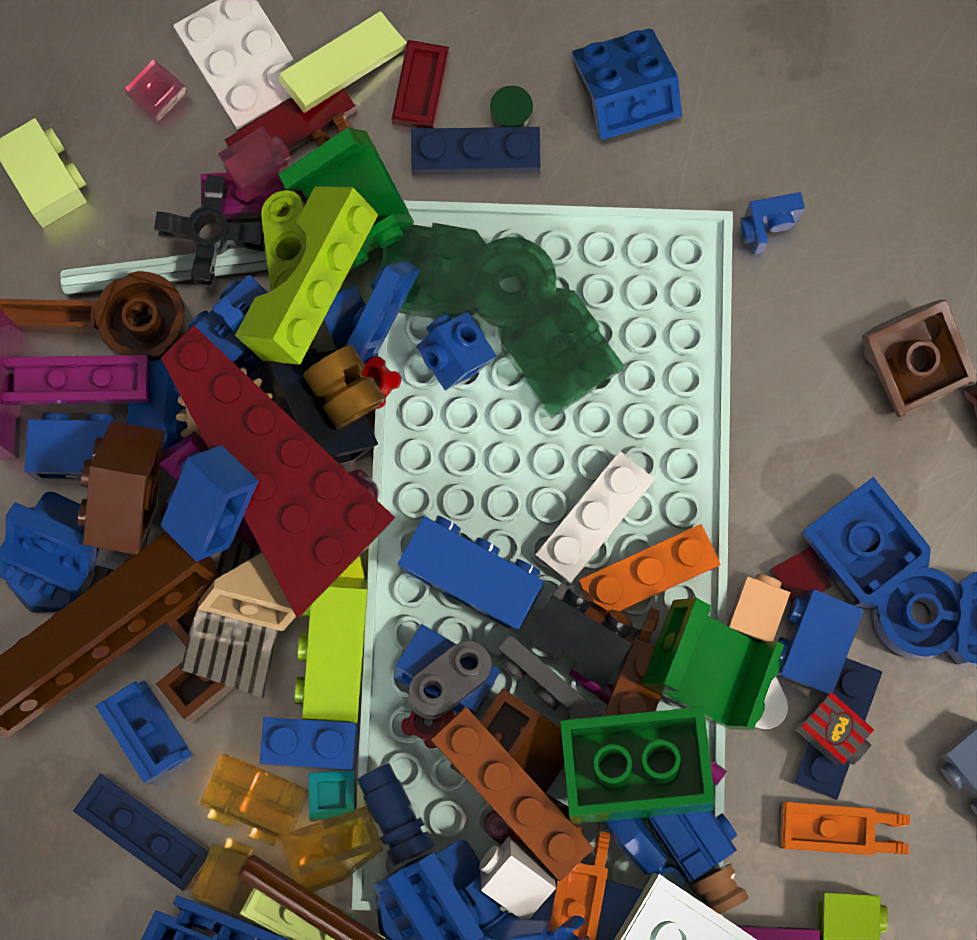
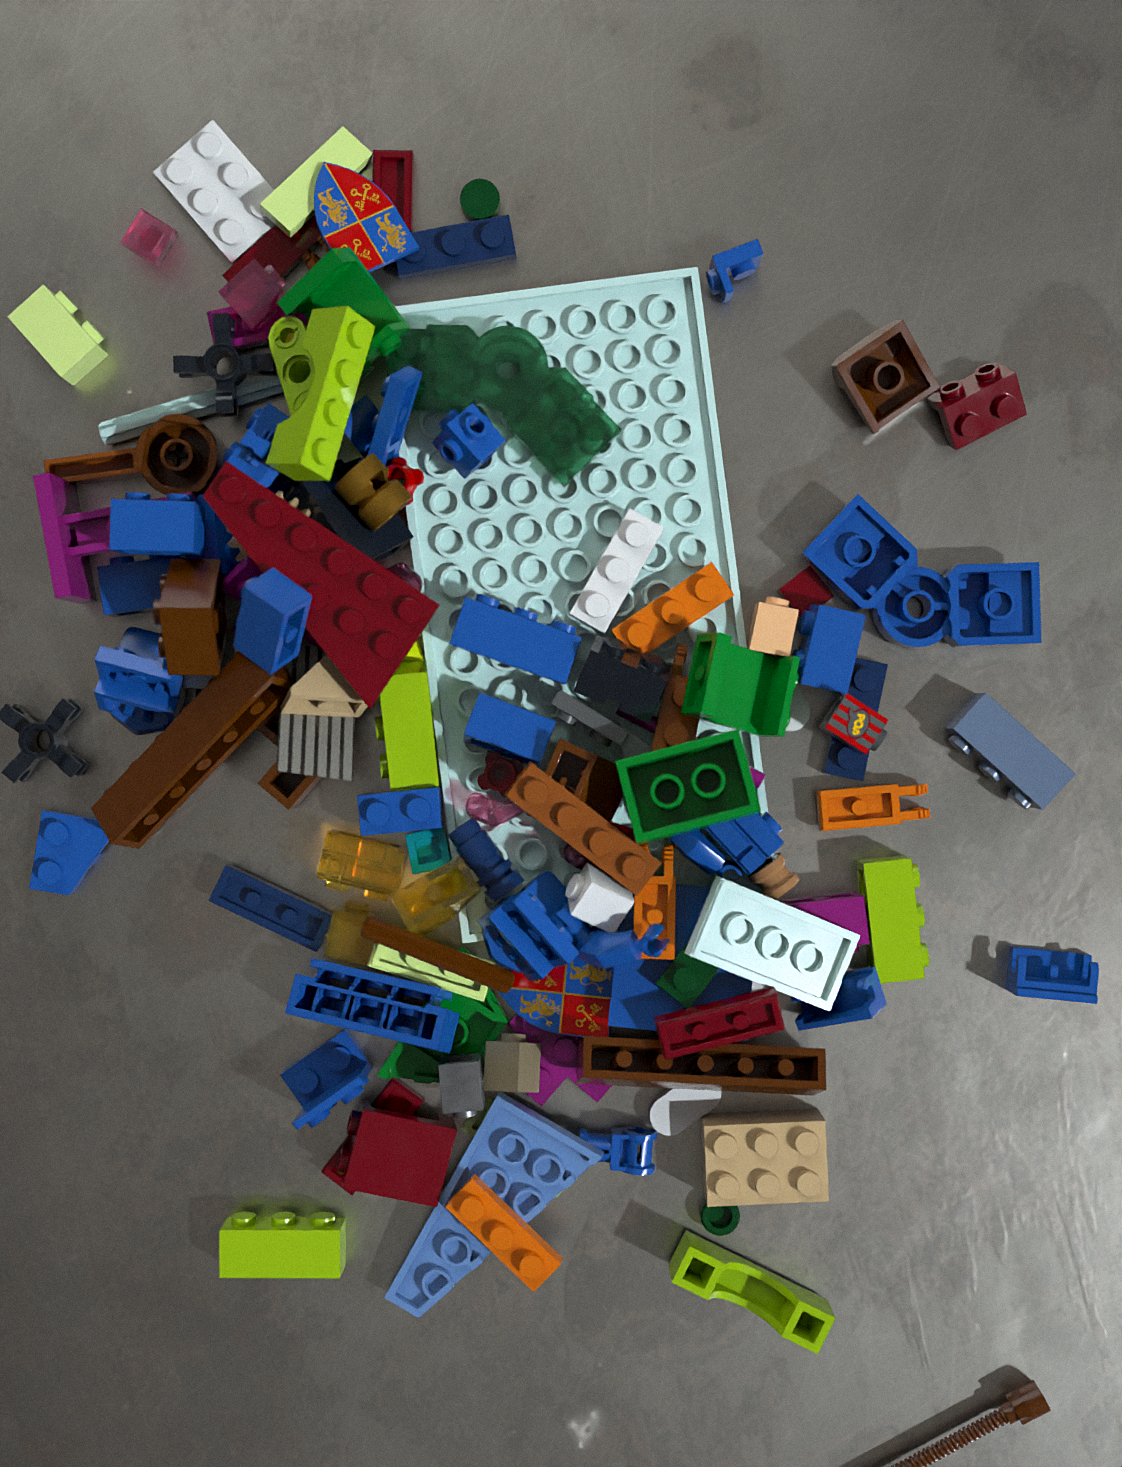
camera: 10 degrees left, 10 degrees up
blue hinge [96,680,194,784] -> none
flat silver plate [408,641,492,719] -> none
blue bracket [572,28,682,140] -> none
none -> blue brick [109,492,205,557]
none -> shield [314,162,419,273]
none -> clear pink arm [465,793,526,827]

